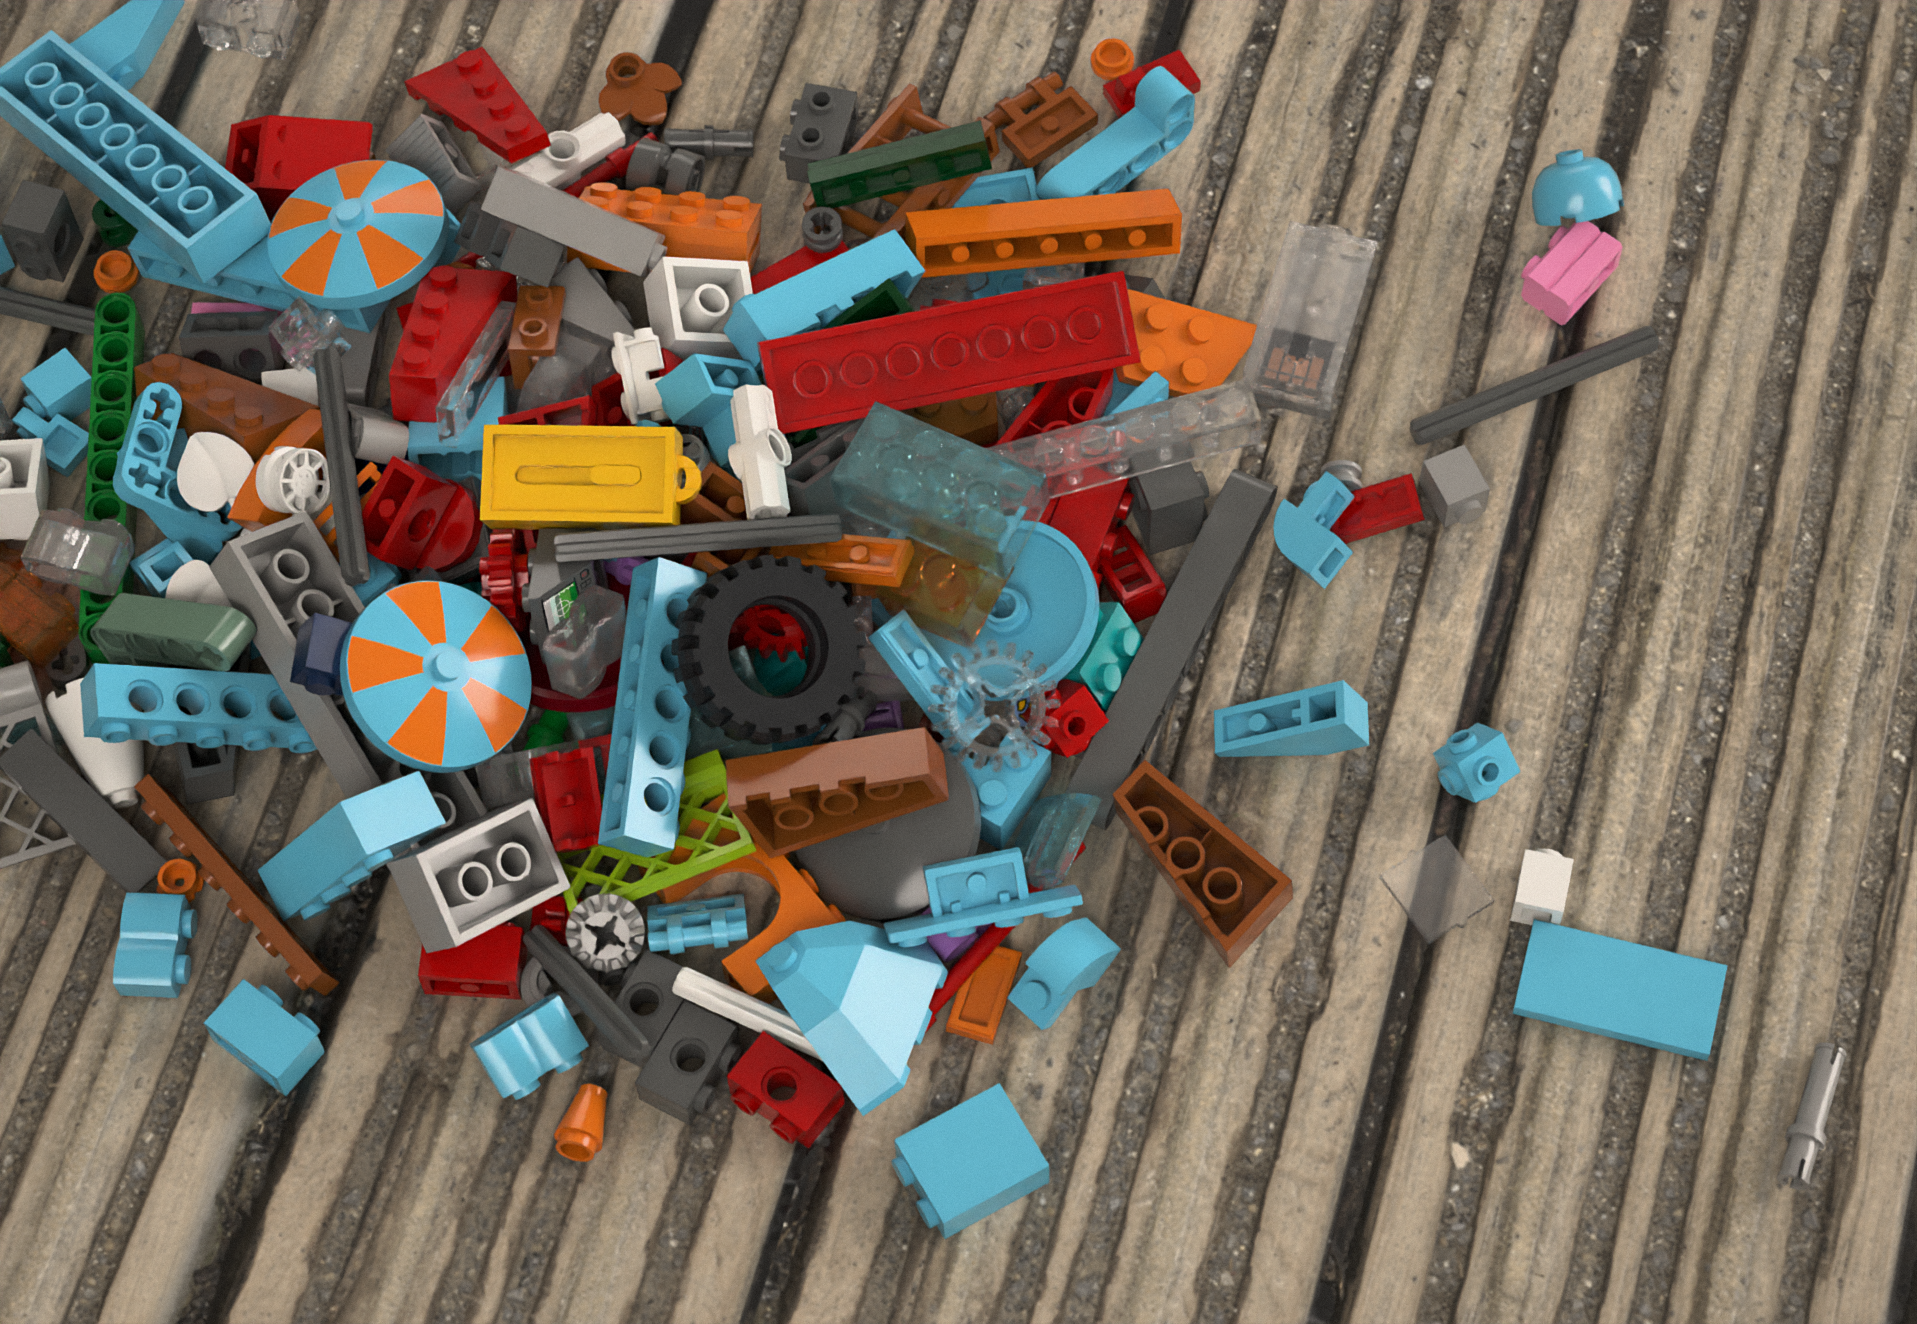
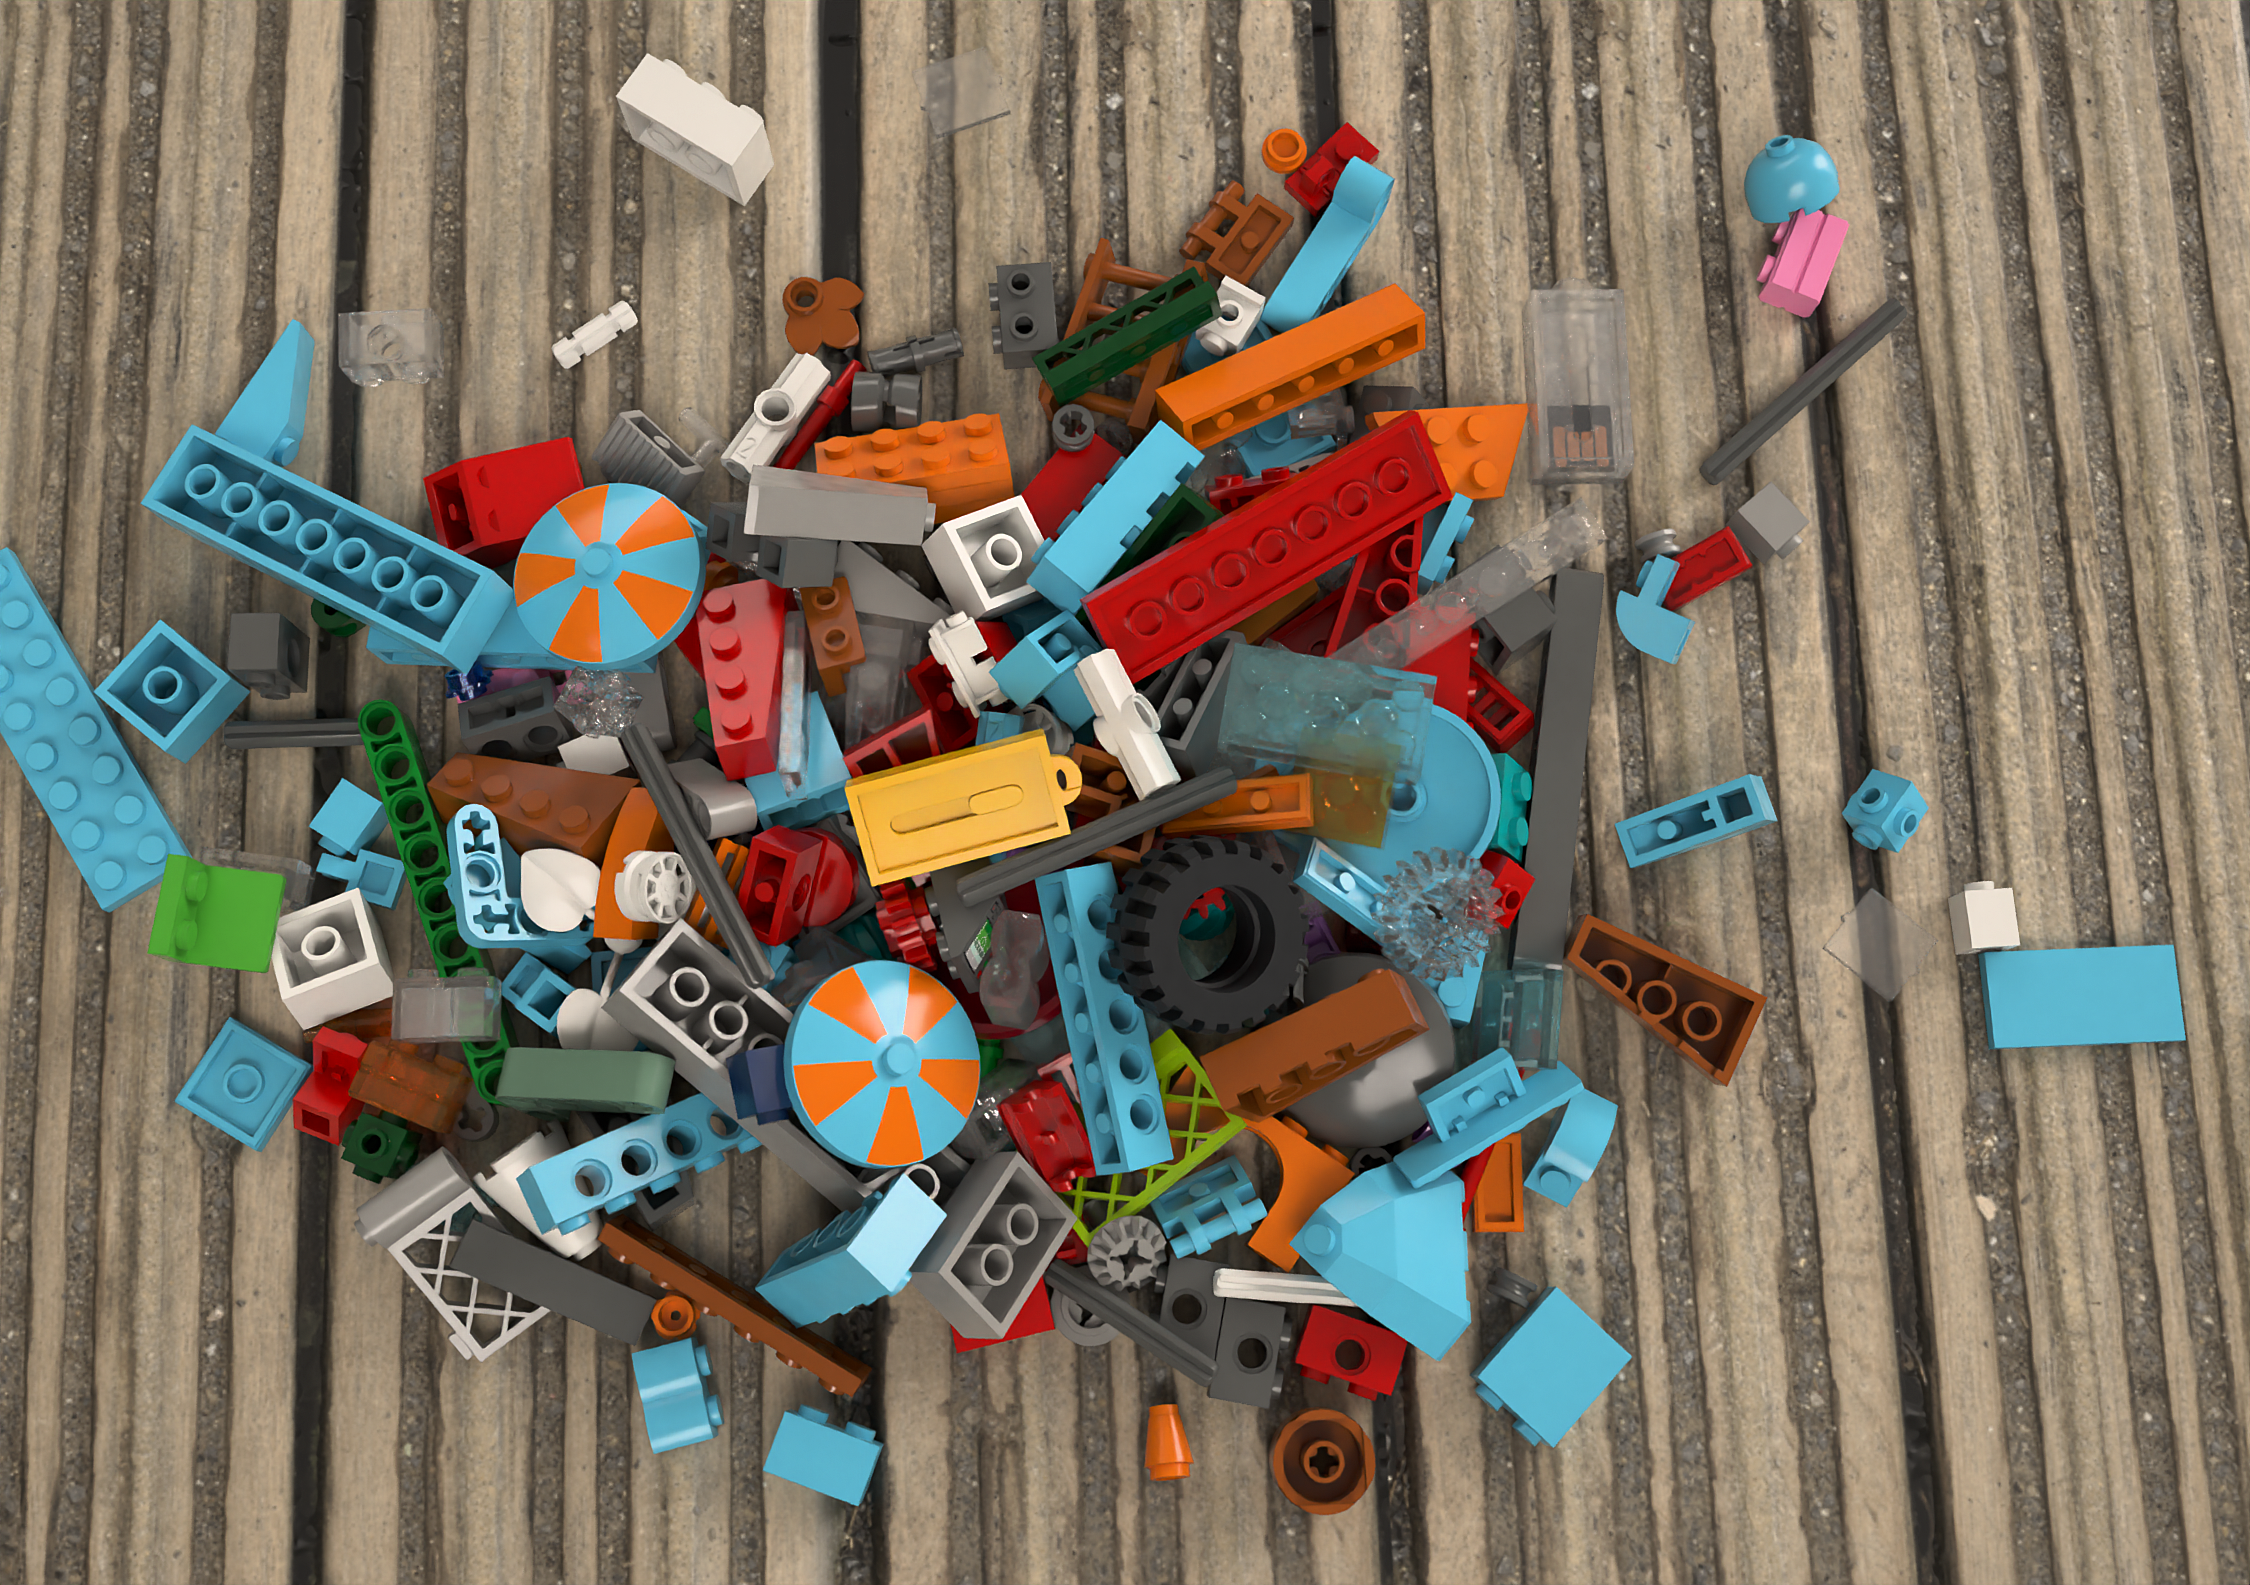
camera: 25 degrees left, 15 degrees up
orange plate [94,250,140,293] -> none
red wing [404,46,551,164] -> none
medium azure brick [470,992,589,1100] -> none
none -> clear blue plate [444,661,494,701]
none -> white axle [551,301,638,369]
none -> white brick [1195,275,1266,357]
none -> dark orange brick [1269,1407,1375,1515]
none -> dark grey bush [1487,1267,1538,1309]

